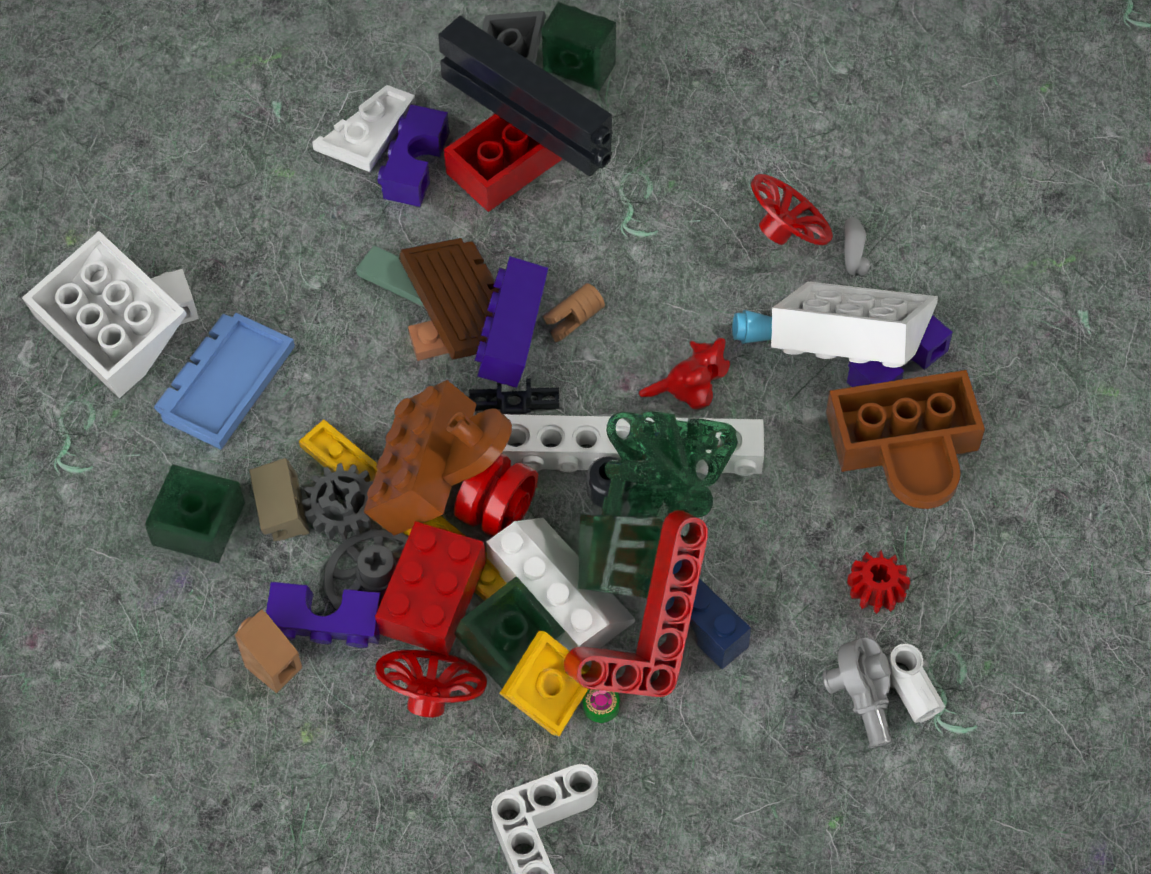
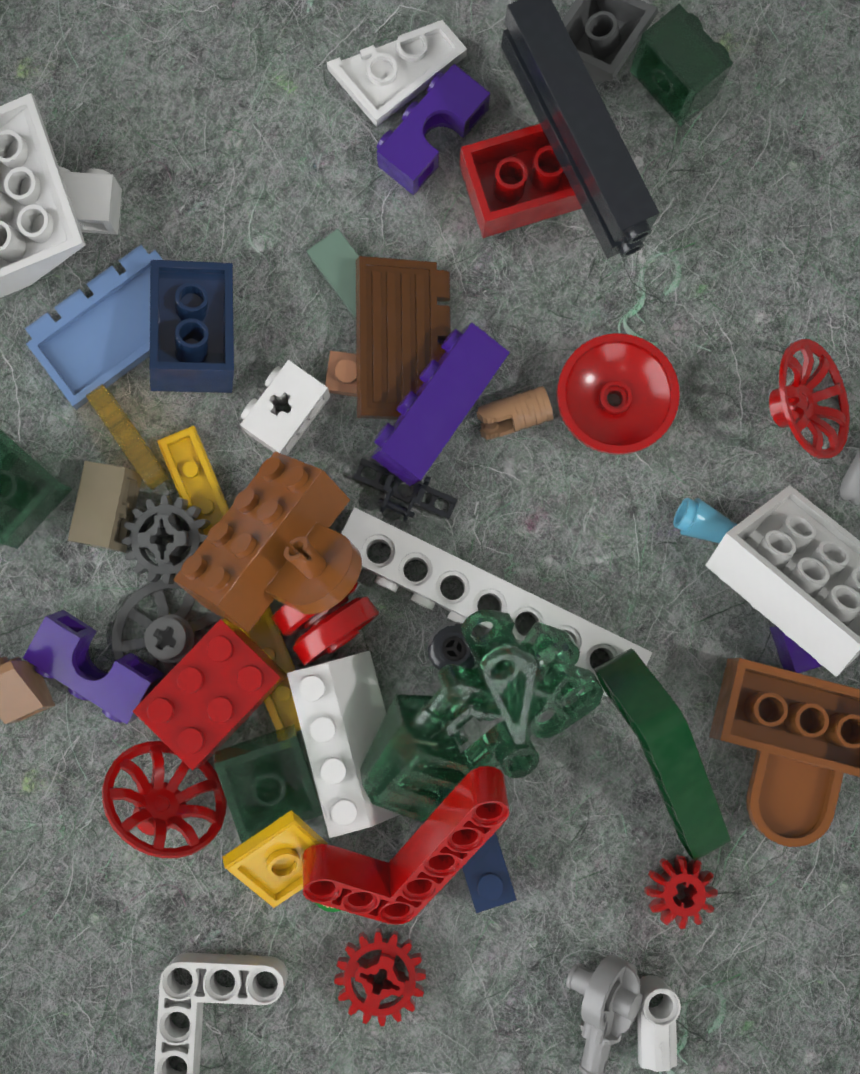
camera: 20 degrees right, 25 degrees up
red animal [638,338,730,410] -> none
none -> clear yellow beam [86,384,169,490]
none -> dark blue slope [149,260,234,393]
none -> white brick [240,360,331,456]
none -> red gear [334,928,426,1026]
none -> red dish [557,333,680,455]
none -> dark green beam [594,648,731,861]

